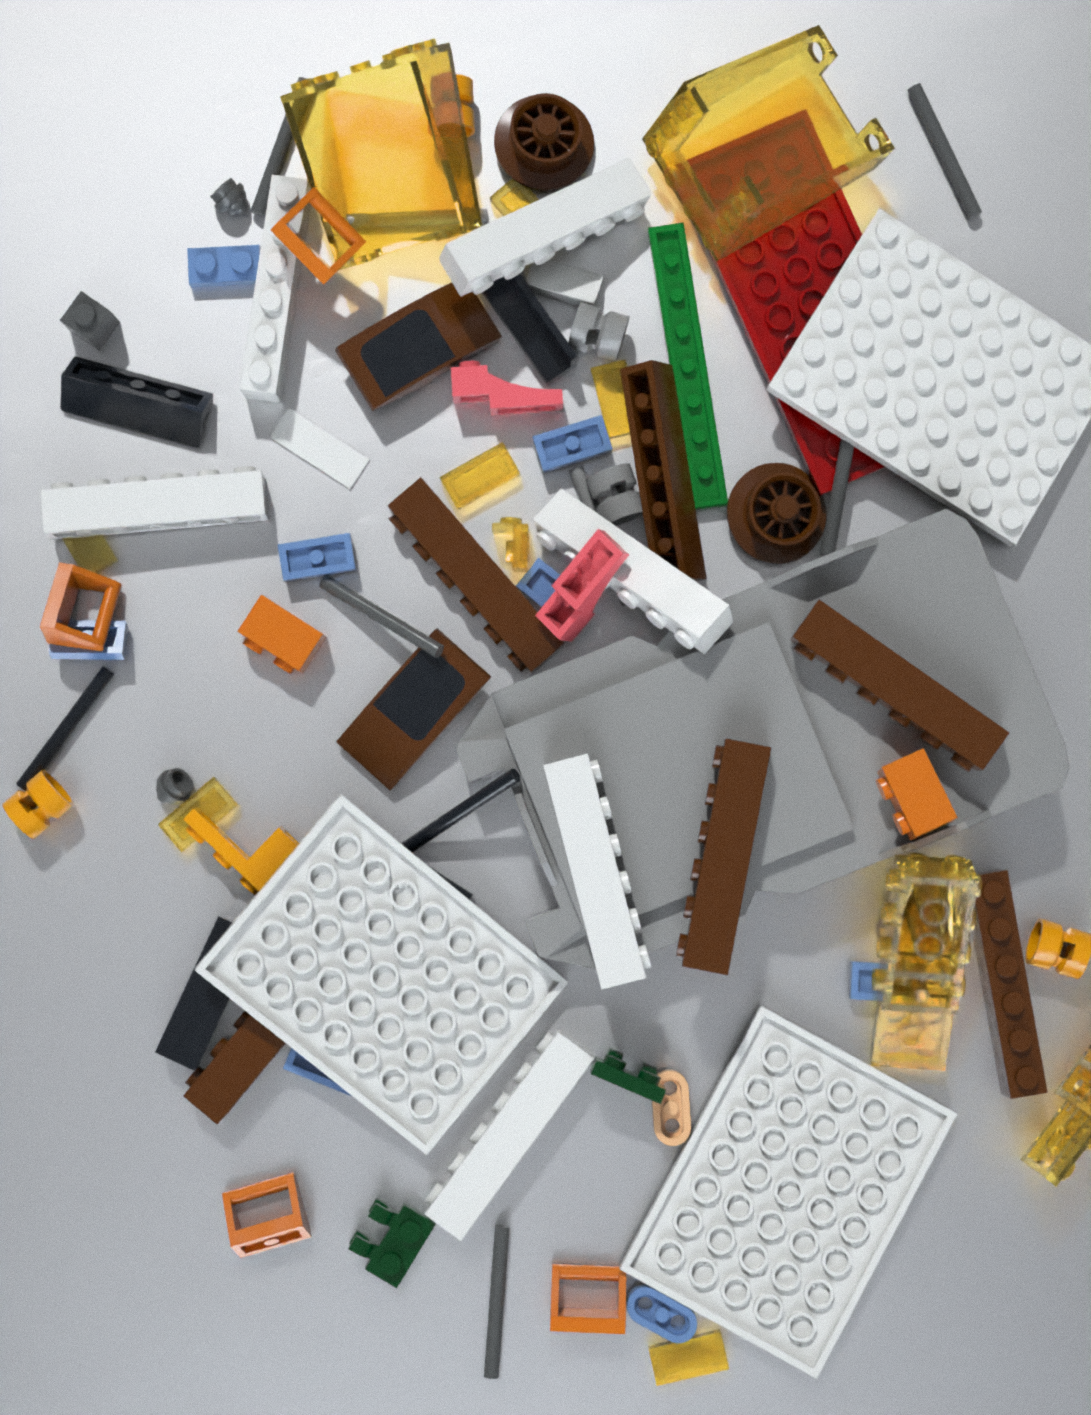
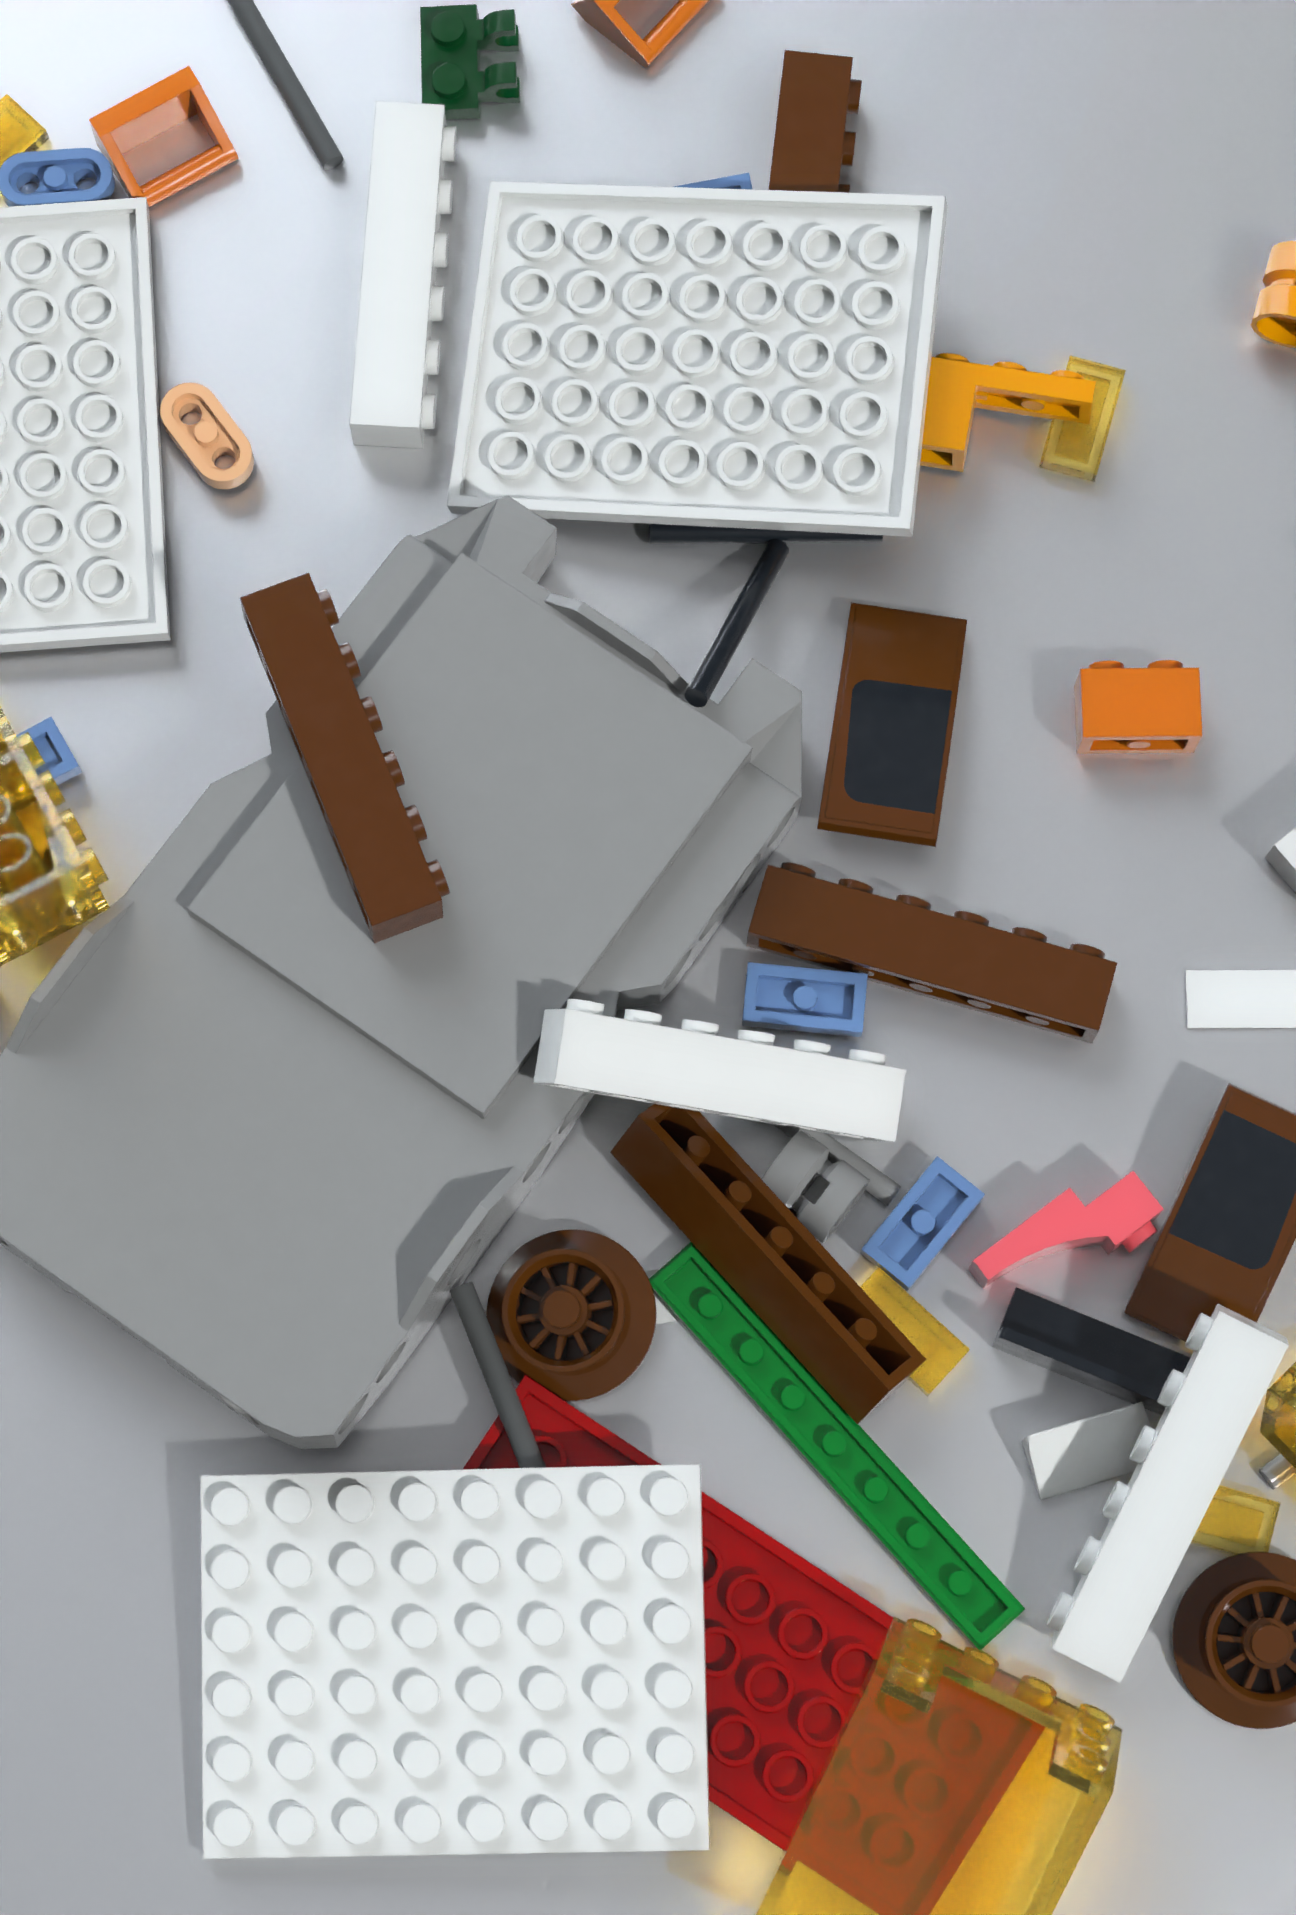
camera: 145 degrees right, 10 degrees down
black panel [155,915,235,1070] -> none
dark grey plate [156,768,193,805] -> none
medium blue plate [278,533,357,582] -> none
dark grey bar [319,575,444,658] -> none
clear yellow tile [439,442,521,510] -> none
clear yellow bracket [492,517,530,572] -> none
coral slope [535,529,629,642] -> none
white brick [543,753,651,990] -> none
light grey wheel [568,302,630,362] -> none
dark green plate [590,1048,666,1104] -> none
reddish brown brick [790,600,1010,772] -> none
orange brick [876,748,958,841] -> none

